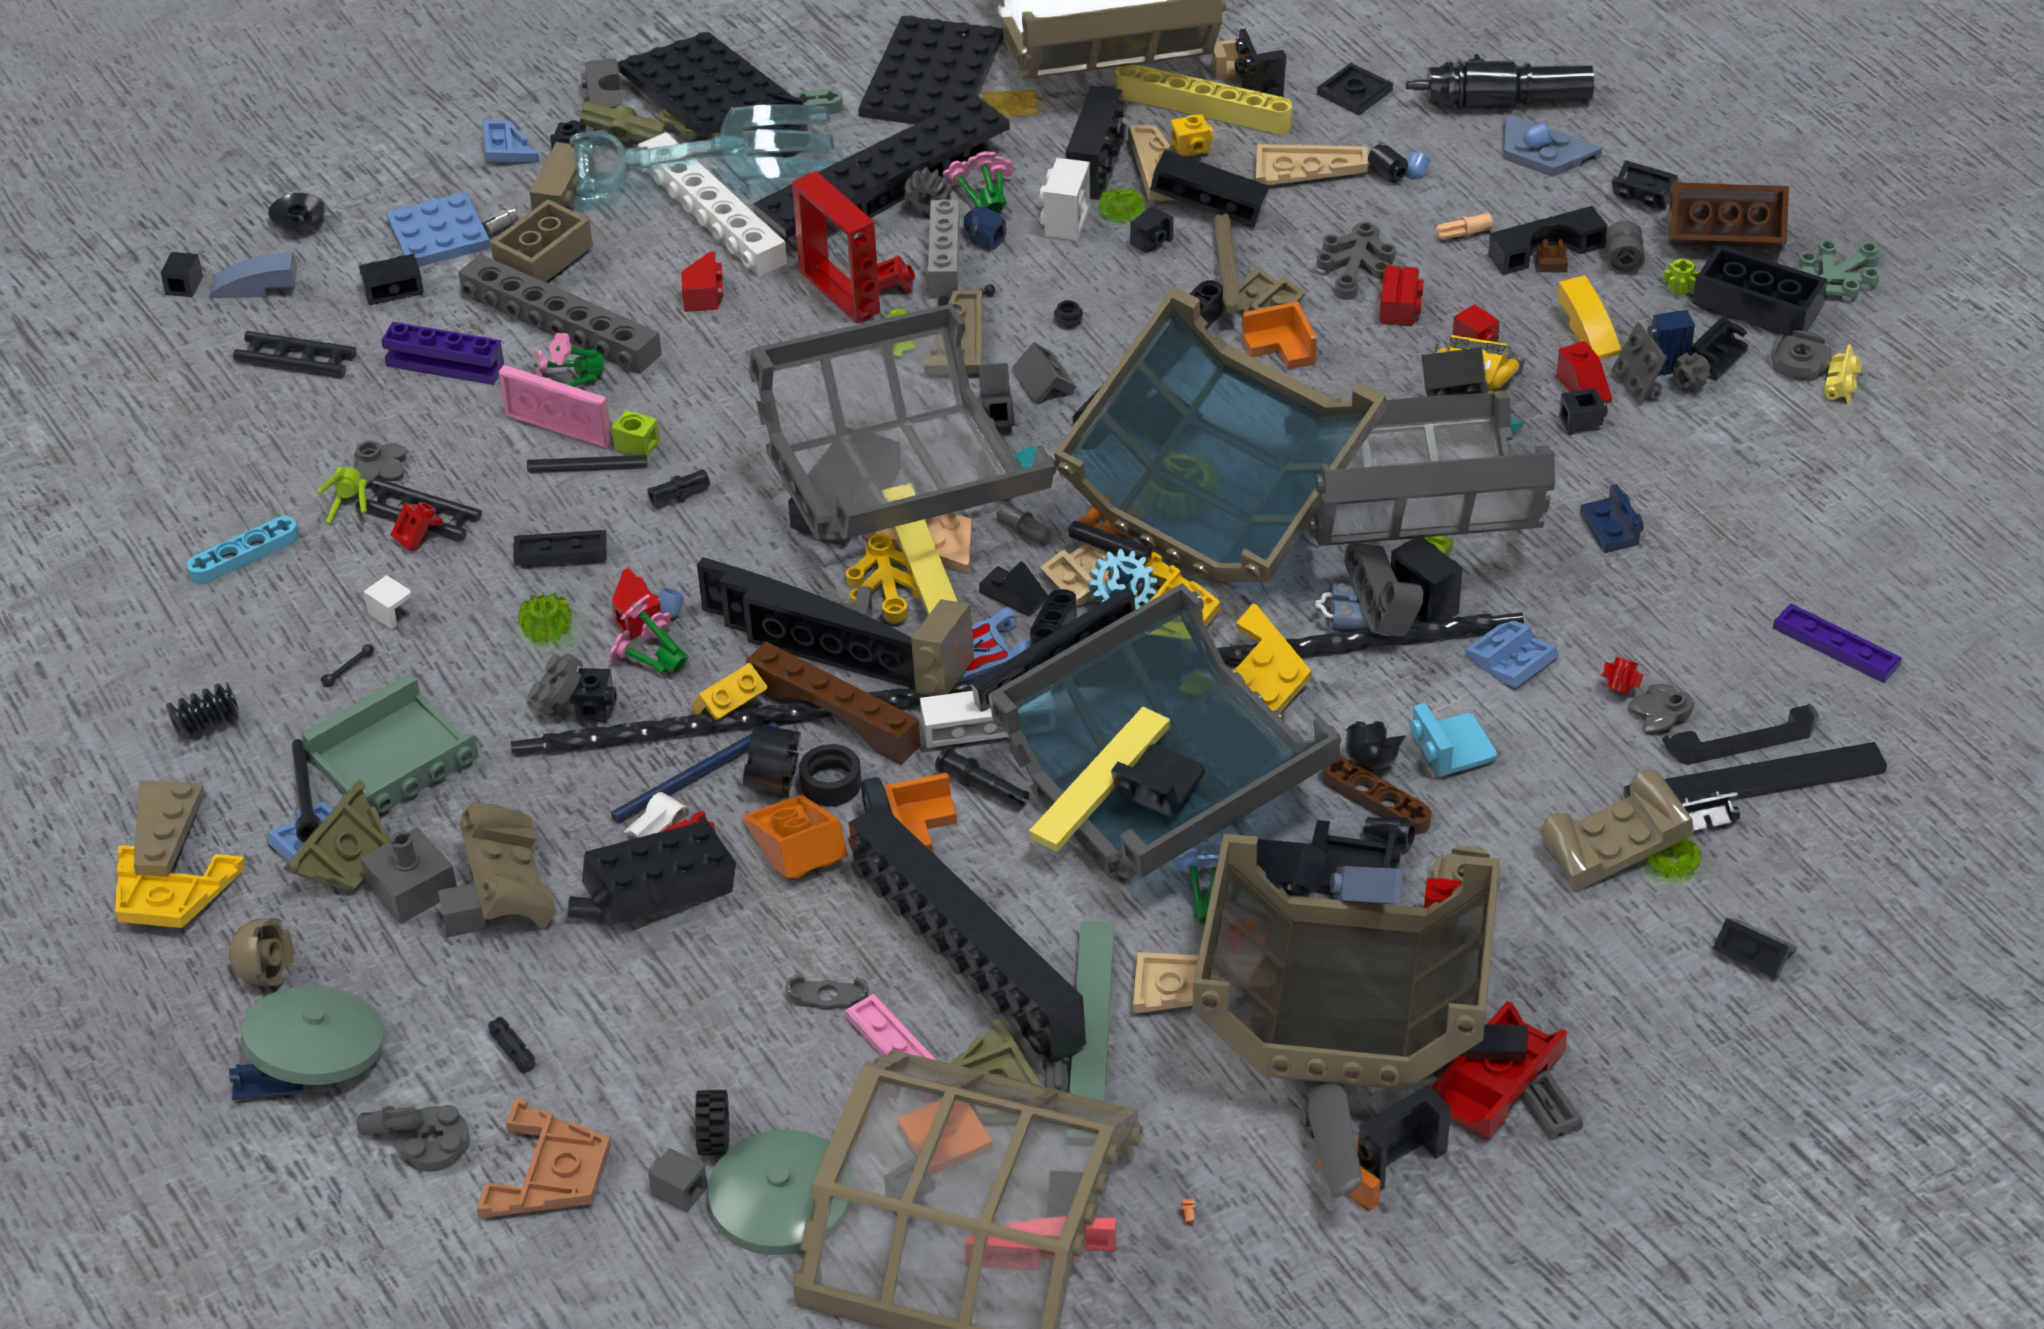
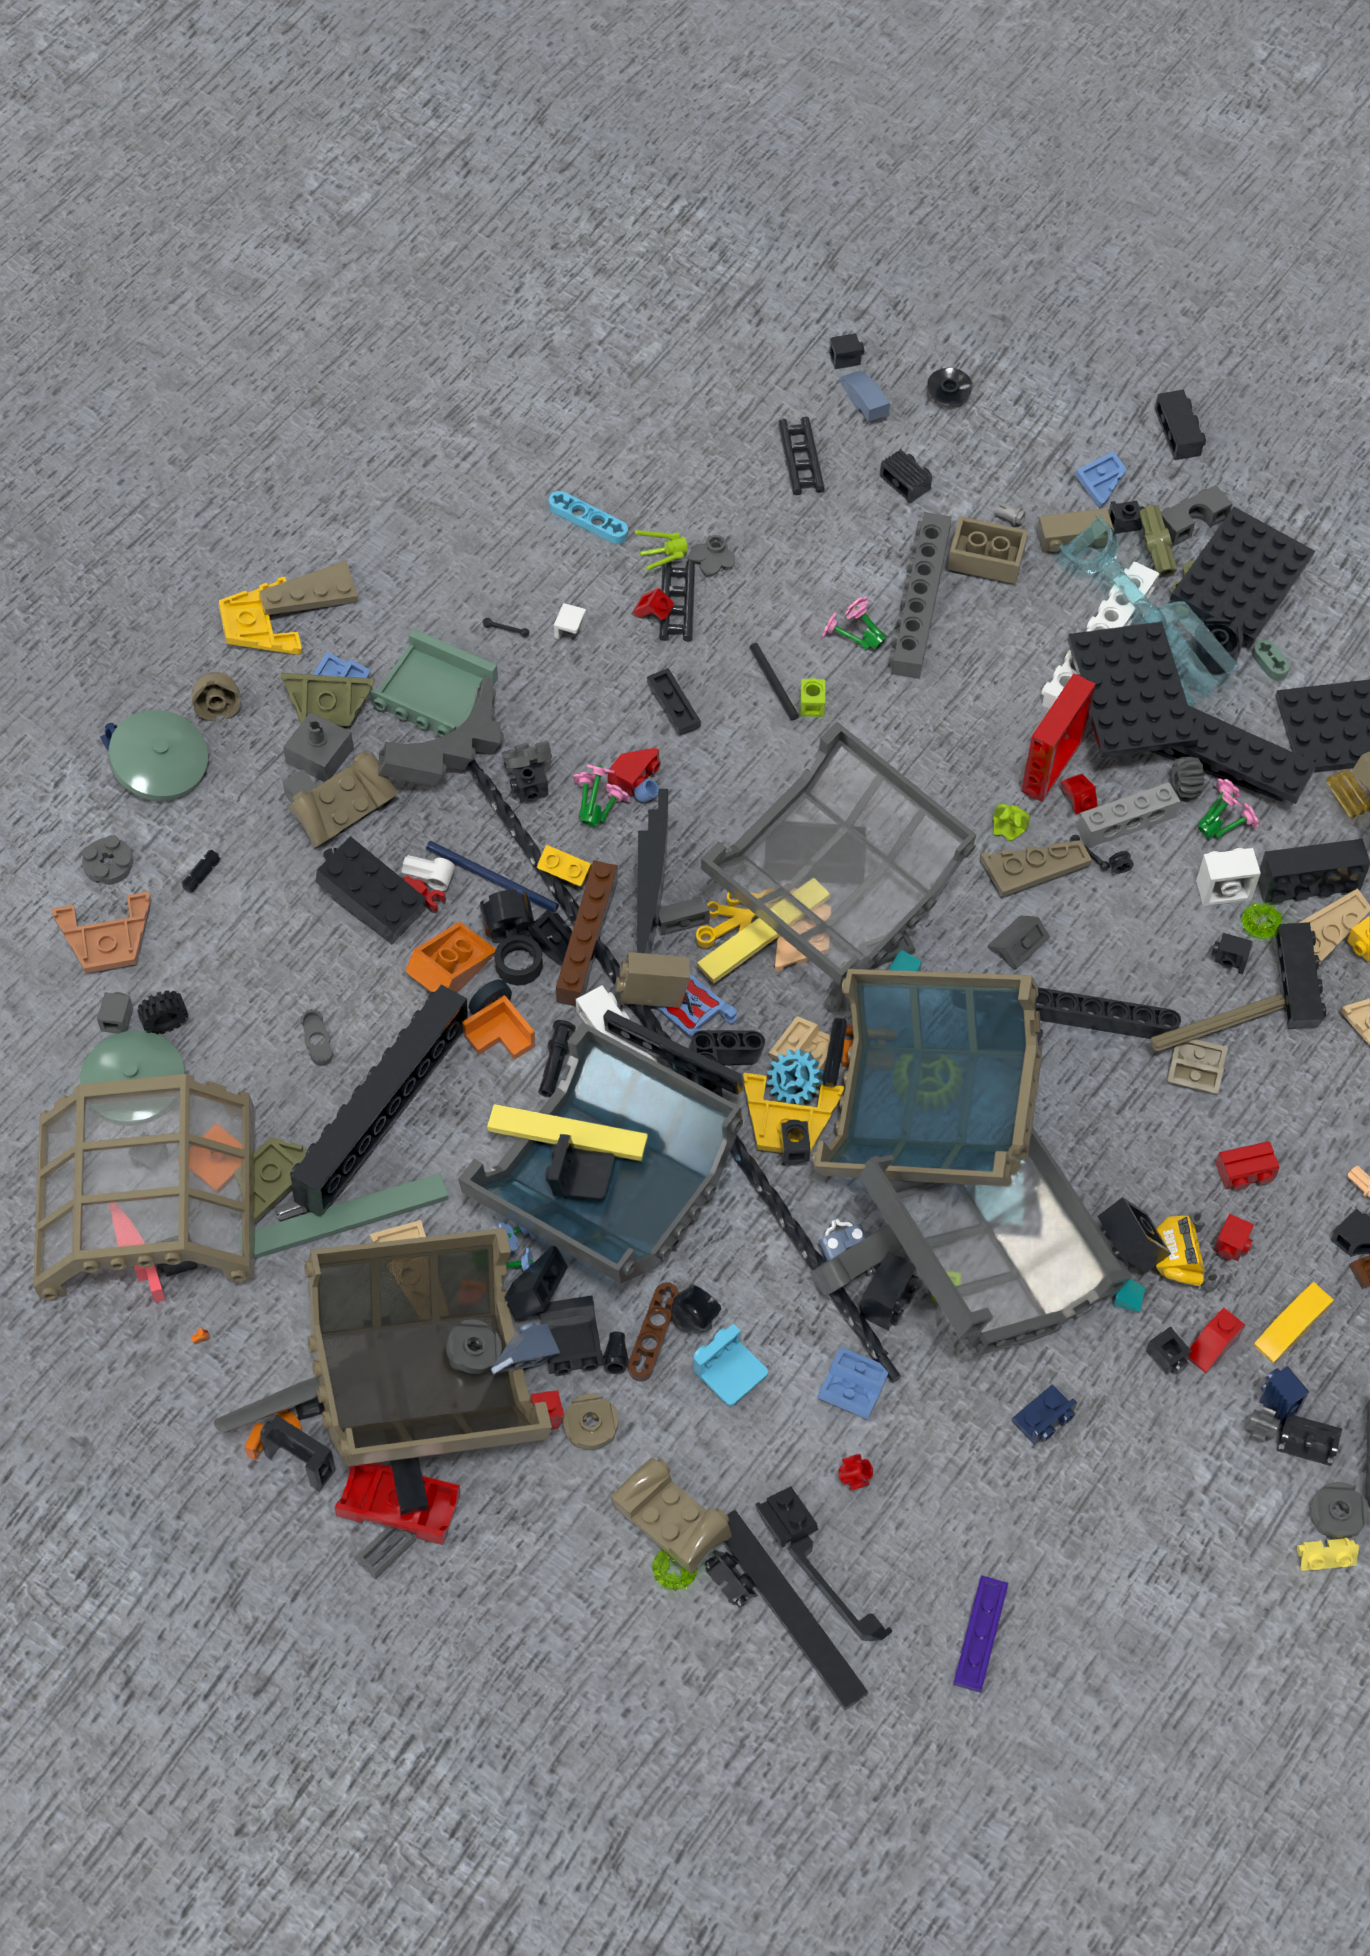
camera: 65 degrees right, 15 degrees up
black piece [165,682,239,739] -> none
black piece [292,739,322,842] -> none
dark grey axle [356,1106,423,1135] -> none
dark purple brick [381,321,505,385] -> none
medium blue plate [386,192,491,267] -> none
bright pink tile [499,365,612,448] -> none
clear neon green gear [518,592,572,643] -> none
black pin [647,469,710,506] -> none
red slope [681,251,724,312] -> none
bright pink tile [845,994,941,1104] -> none
dark blue rock [963,206,1007,249] -> none
black brick [977,363,1015,427] -> none
black slope [979,561,1048,617] -> none
black plate [1054,300,1083,326] -> none
yellow wing [1177,603,1312,713] -> none
orange panel [1242,301,1317,370] -> none
dark grey plant [1316,222,1396,300] -> none
dark grey hinge [1611,322,1667,405] -> none
dark grey plate [1628,684,1694,733] -> none
black panel [1713,918,1798,978] -> none
none -> dark grey arch [378,677,504,786]
none -> dark grey plate [446,1320,502,1374]
none -> black slope [528,910,572,965]
none -> black plate [755,1486,818,1548]
none -> black brick [780,1120,810,1163]
none -> black plate [1067,621,1199,758]
none -> black bush [1109,851,1134,874]
none -> black brick [1154,389,1206,460]

